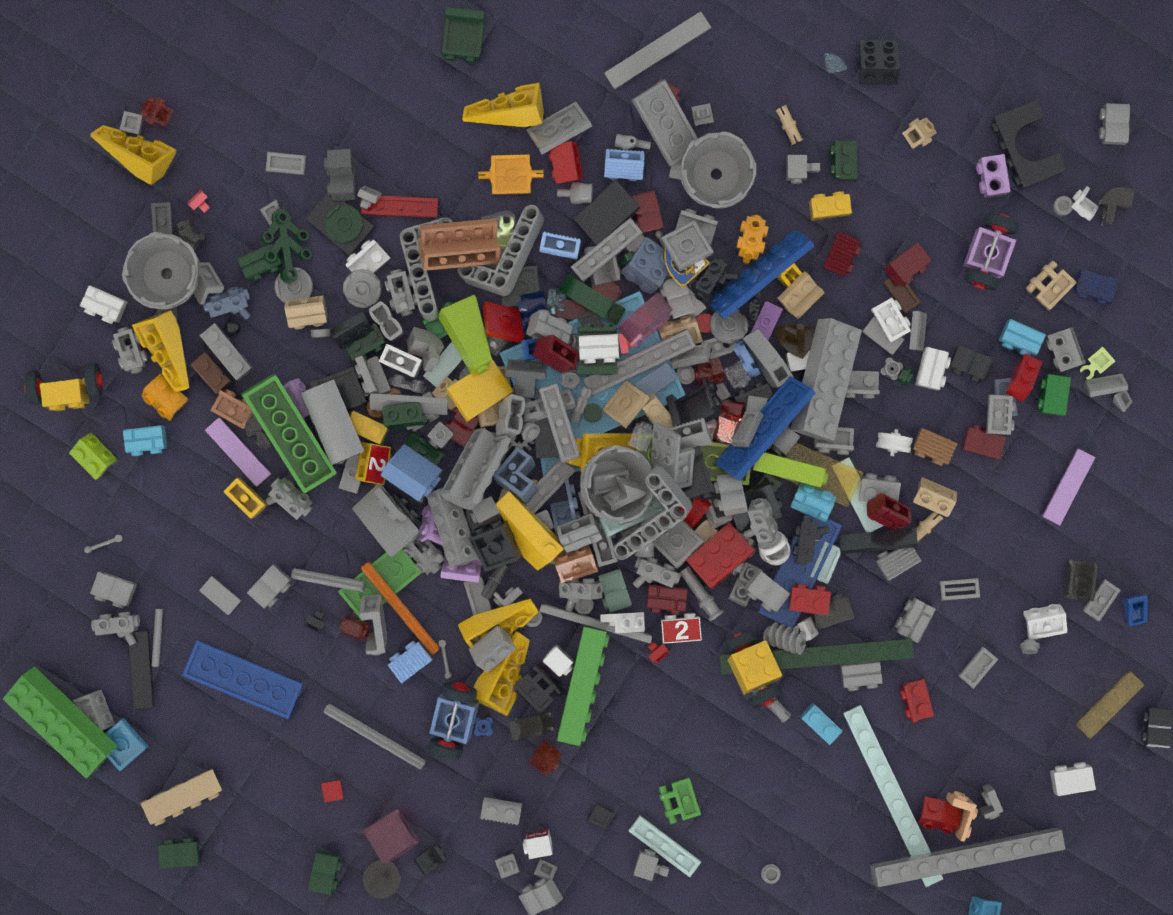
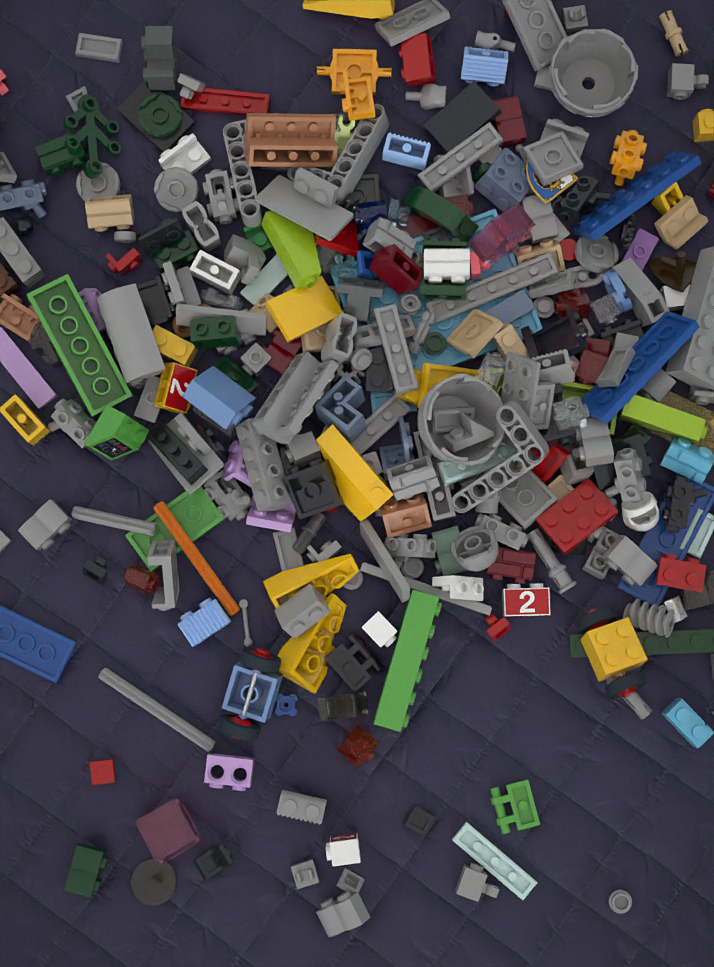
camera: 10 degrees right, 5 degrees down
none -> bright green slope [84,405,150,461]
none -> red bracket [106,248,143,276]
none -> black tile [147,418,208,485]
none -> lavender brick [204,753,255,791]
none -> light grey bracket [255,167,354,241]
none -> clear light blue tile [328,254,359,278]
none -> light orange bracket [339,71,375,121]
none -> black hand [340,192,360,211]
none -> light grey tile [360,519,410,603]
none -> light grey cylinder [451,526,499,572]
none -> clear brick [552,396,589,433]

